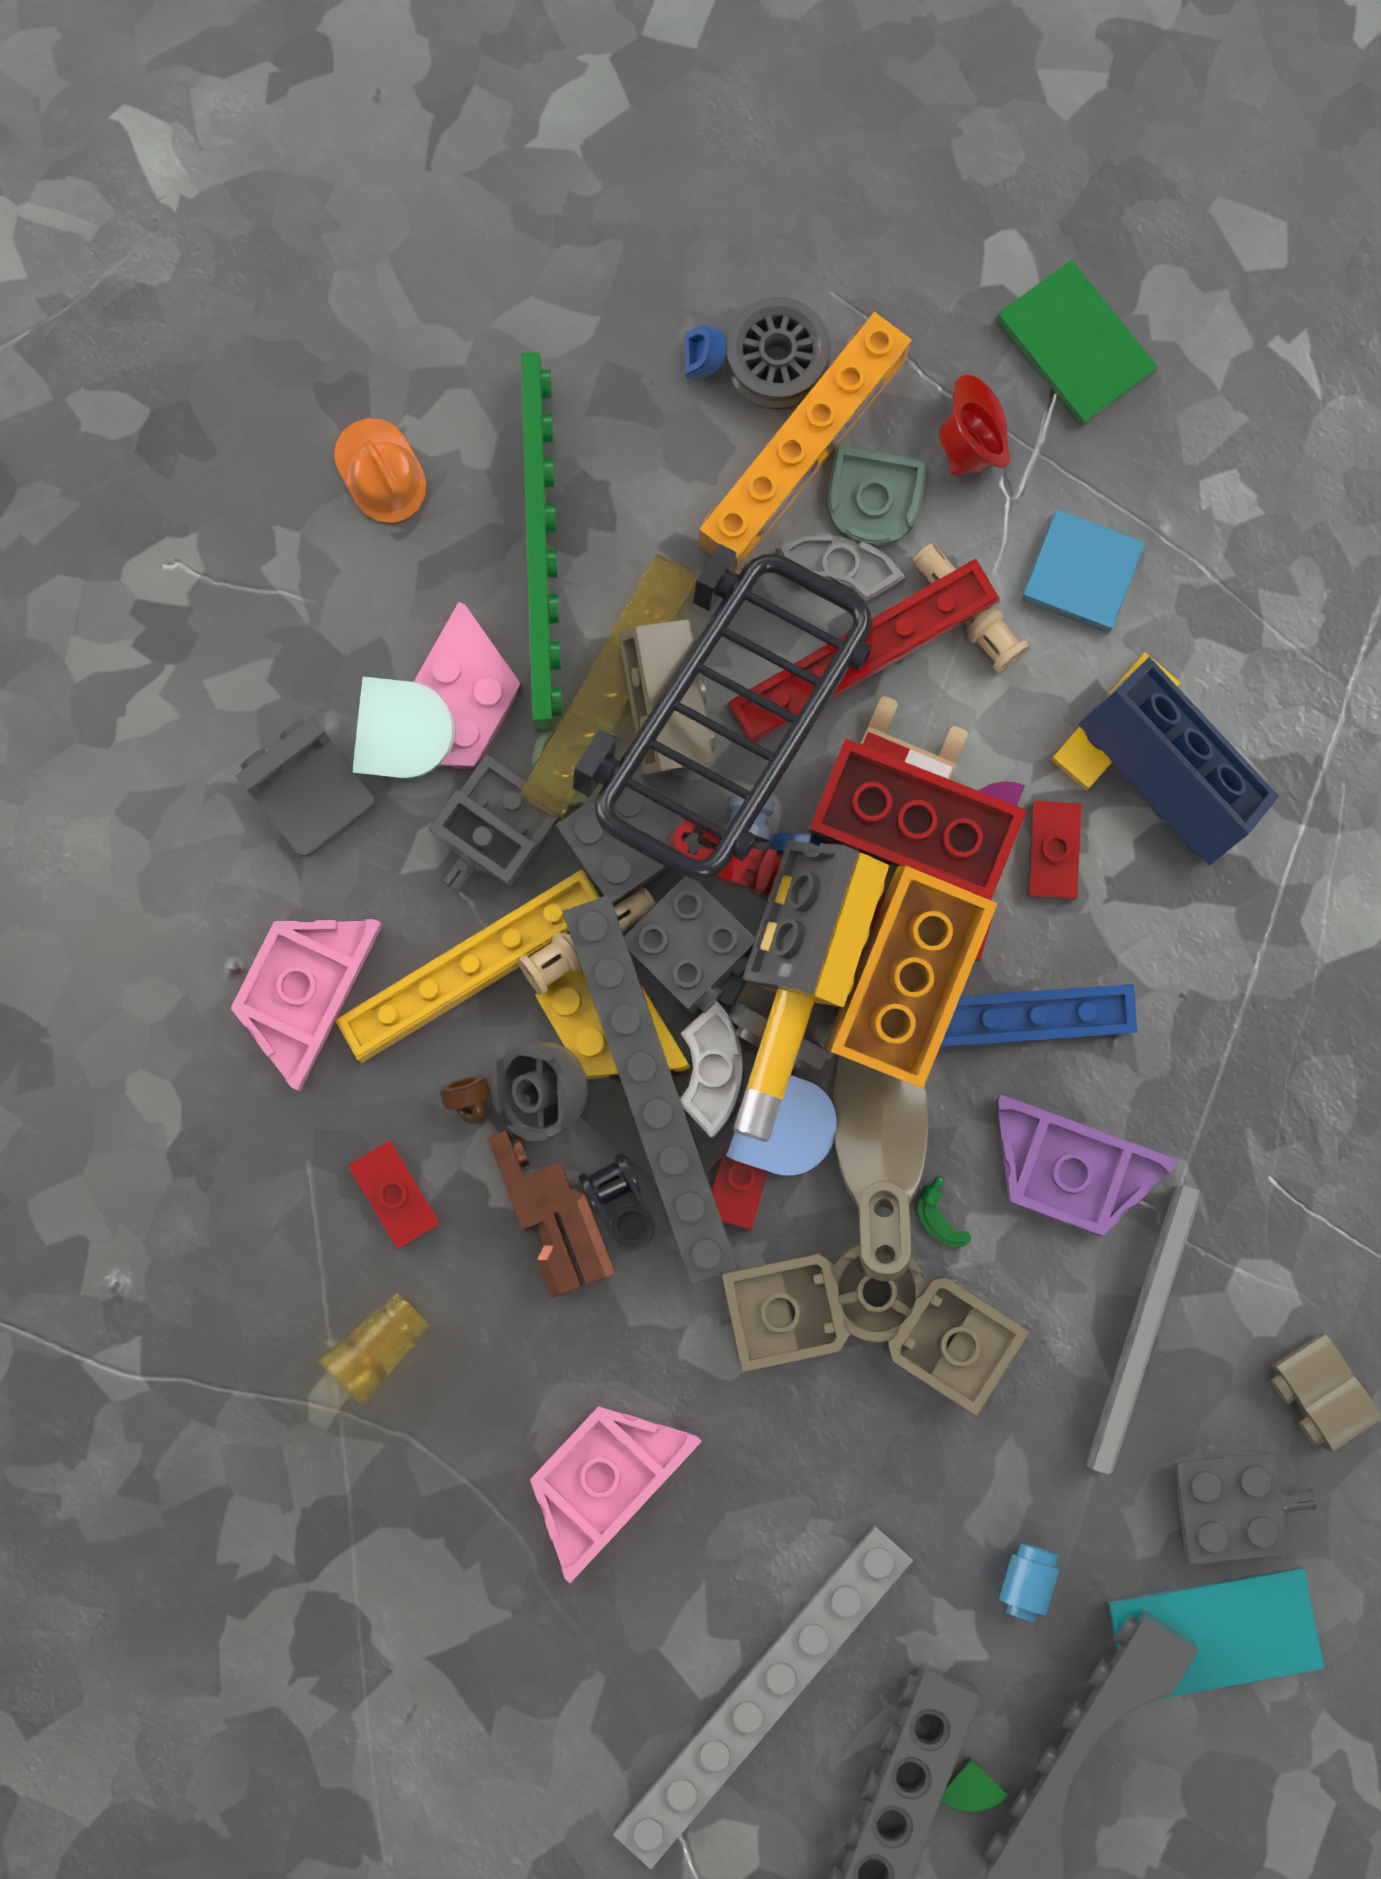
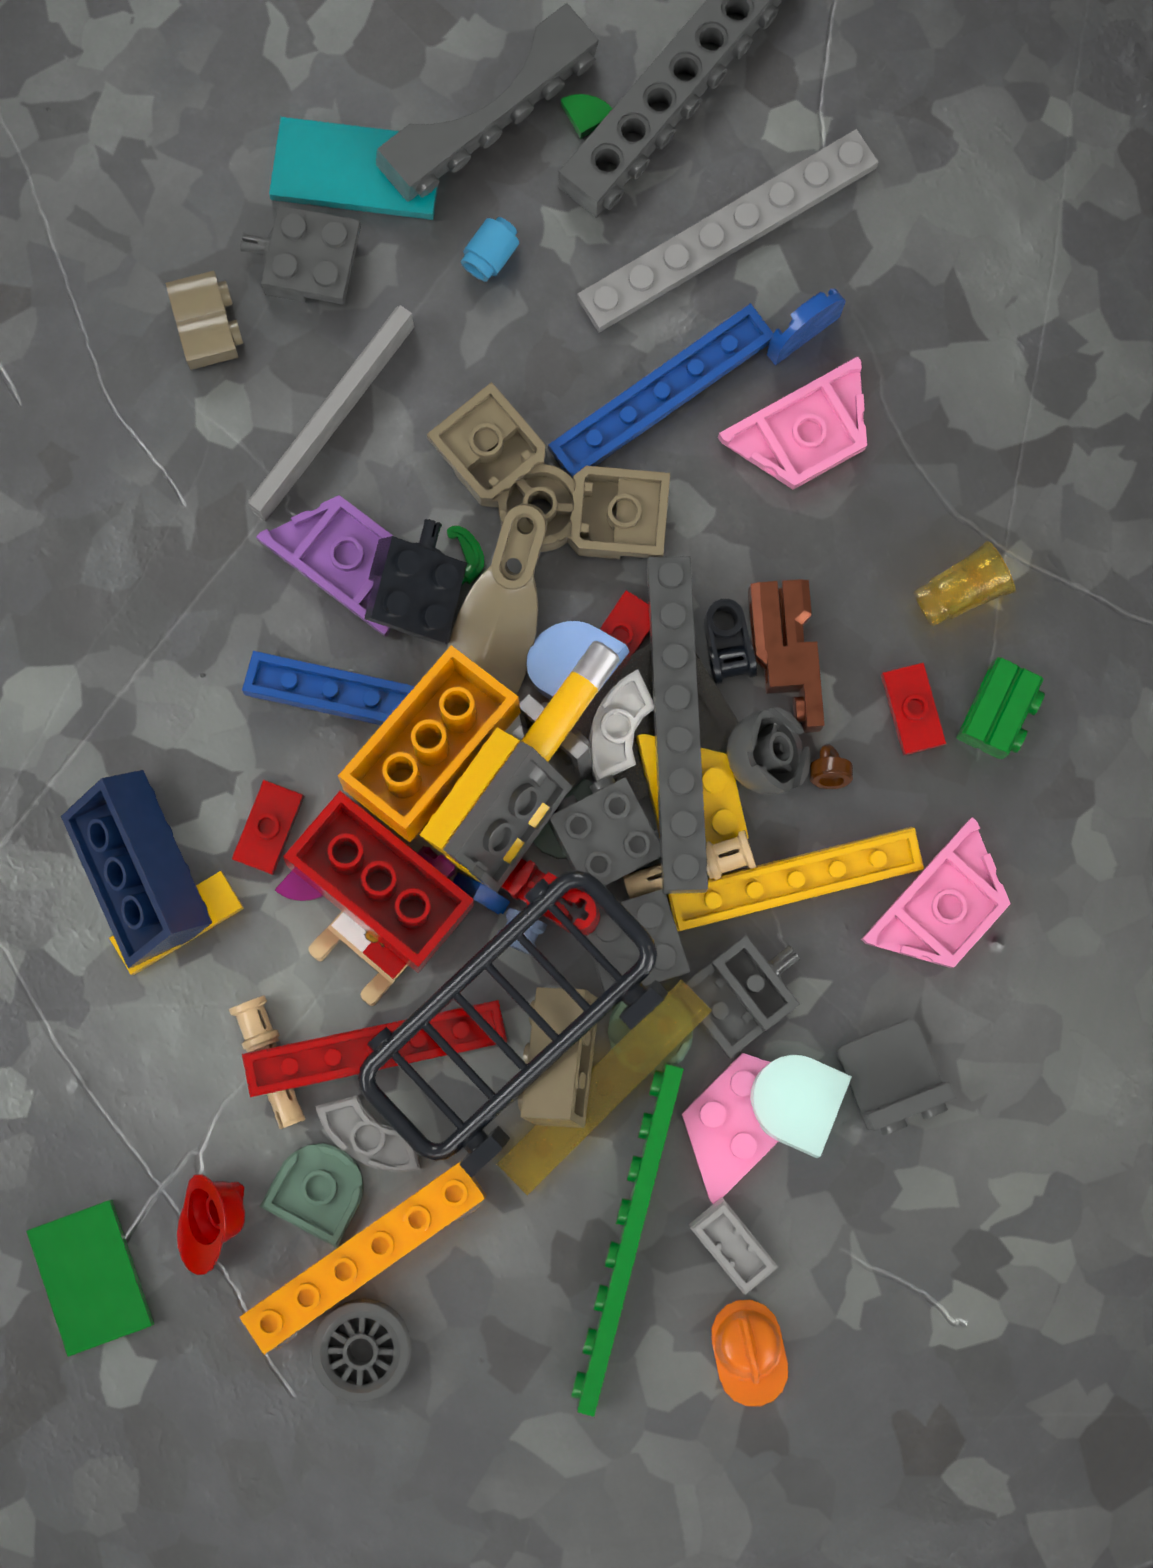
camera: 165 degrees left, 0 degrees up
blue tile [685,325,726,381] -> none
dark azure tile [1022,509,1145,632] -> none
none -> black plate [364,519,467,645]
none -> blue plate [548,303,773,478]
none -> light grey plate [688,1197,778,1295]
none -> blue tile [767,288,846,366]
none -> green brick [956,657,1045,759]

